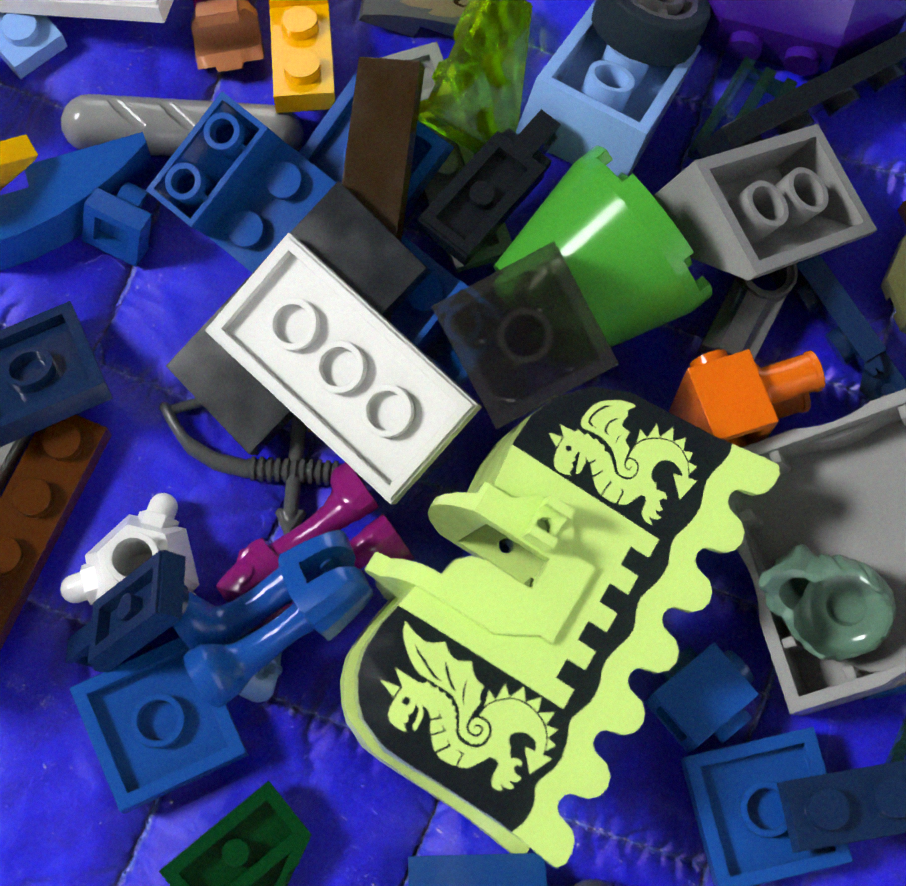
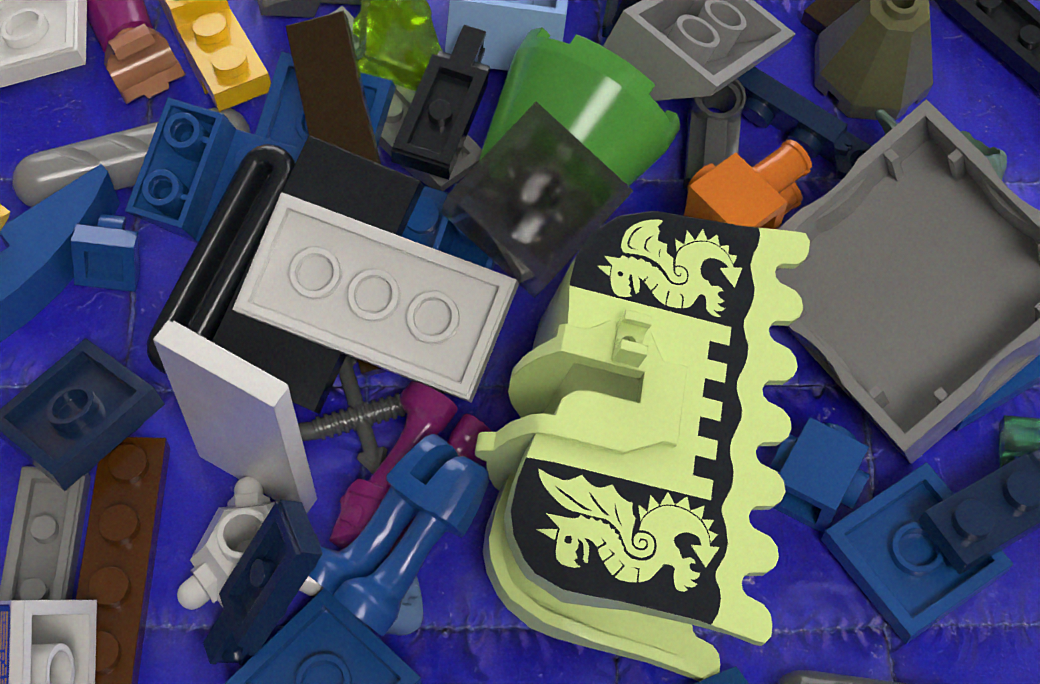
camera: 20 degrees left, 10 degrees down
sand green hair [758,544,897,662] -> none
none -> black piece [147,144,296,374]
none -> white tile [153,320,317,514]

